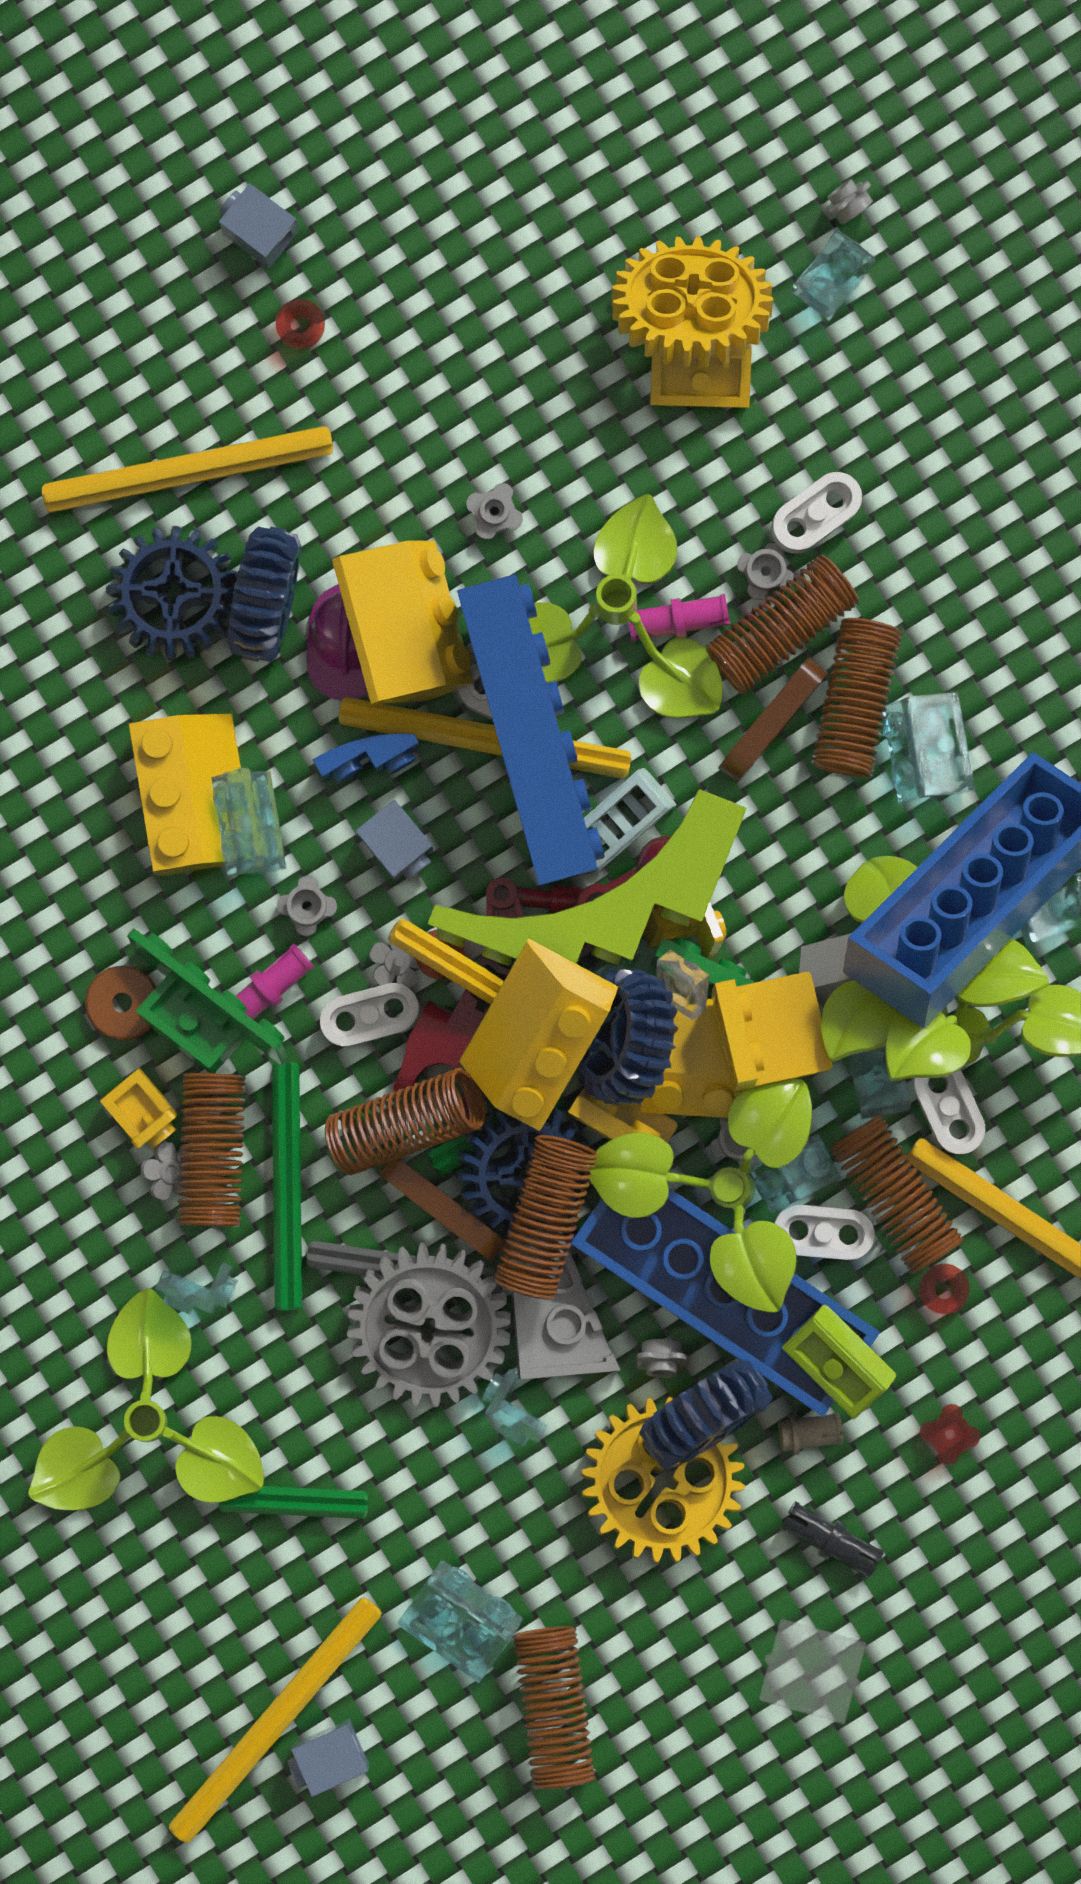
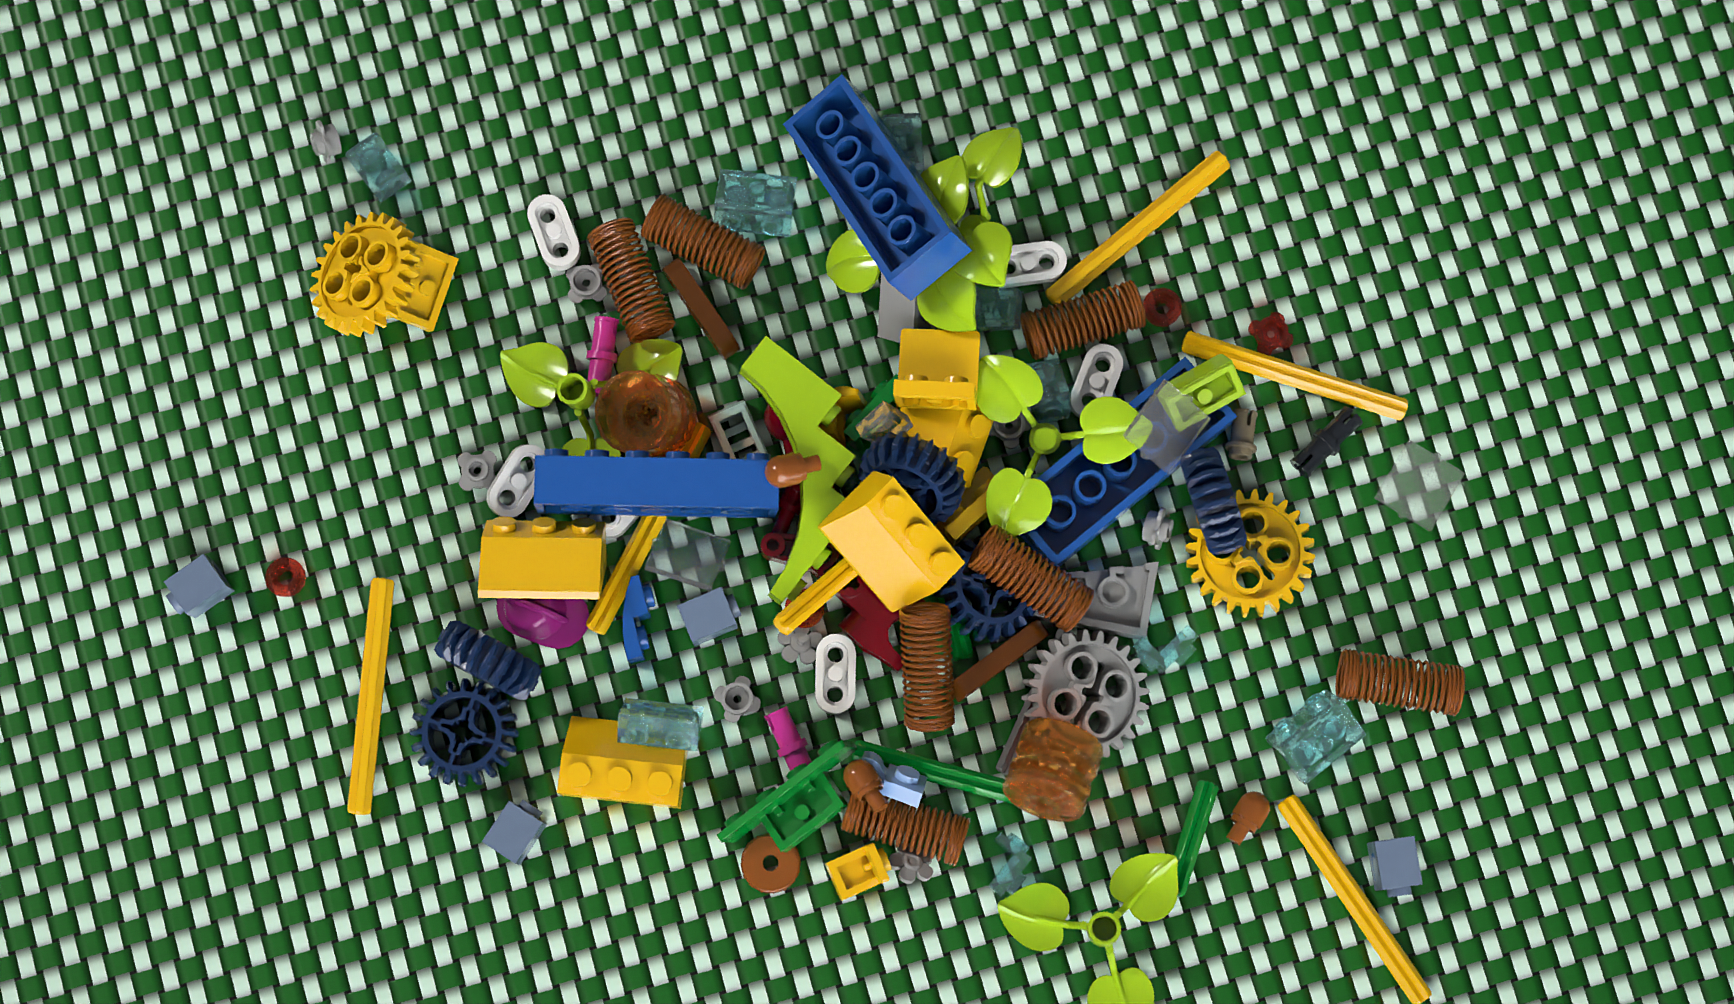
camera: 75 degrees left, 5 degrees down
none -> sand blue brick [482,800,547,865]
none -> white plate [487,444,544,517]
none -> clear orange wheel [595,370,697,457]
none -> clear piece [645,519,731,591]
none -> dark orange cylinder [765,452,822,488]
none -> dark orange cylinder [843,759,889,813]
none -> light blue plate [862,751,927,808]
none -> clear orange wheel [1002,718,1104,822]
none -> clear piece [1122,379,1211,474]
none -> yellow axle [1182,331,1408,420]
none -> dark orange cylinder [1226,791,1270,846]

